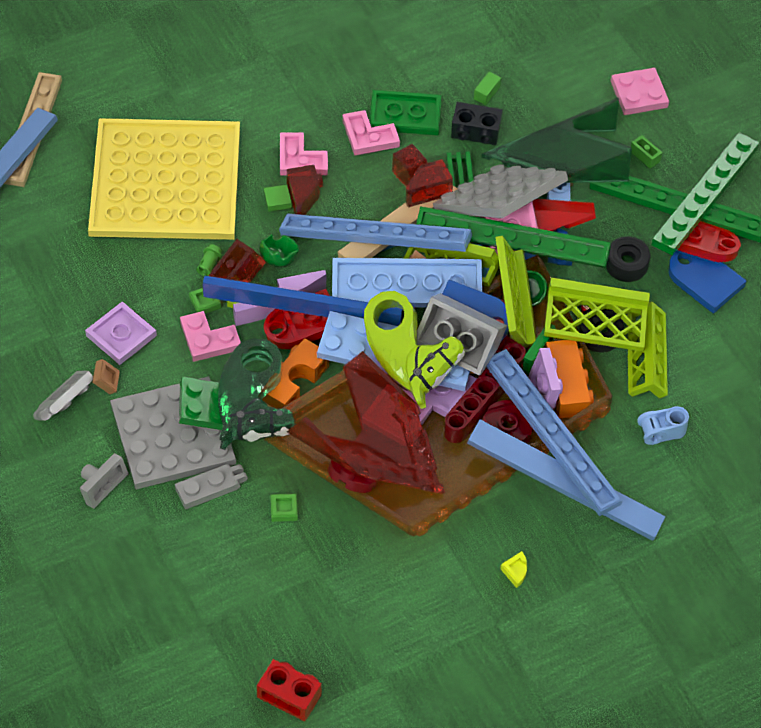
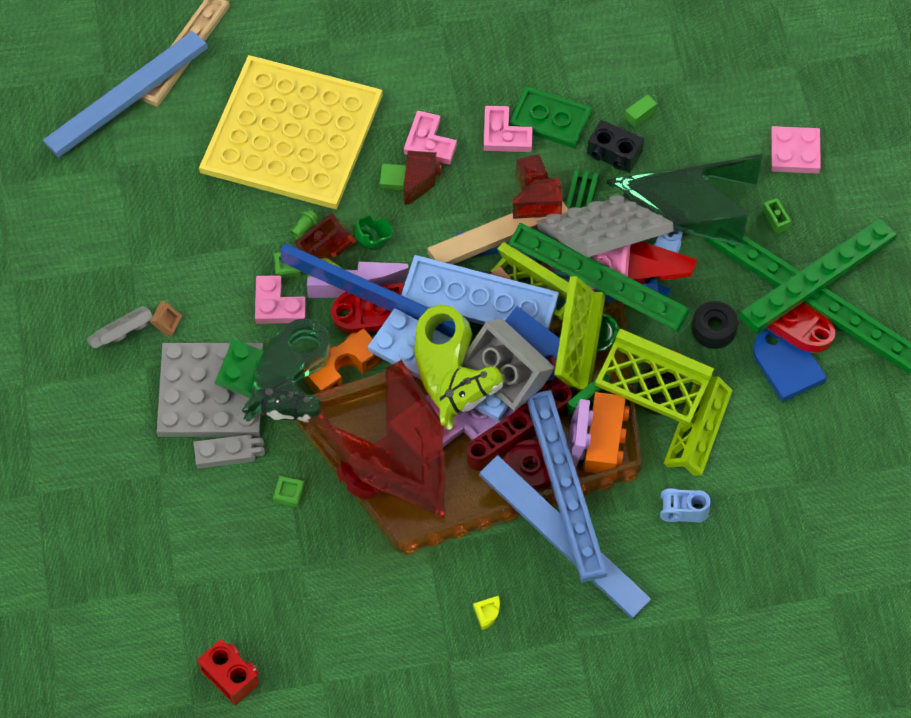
camera: 20 degrees right, 5 degrees up
light grey tile [80,453,128,509] -> none
lavender plate [85,302,157,365] -> none
medium blue tile [279,214,472,252] -> none

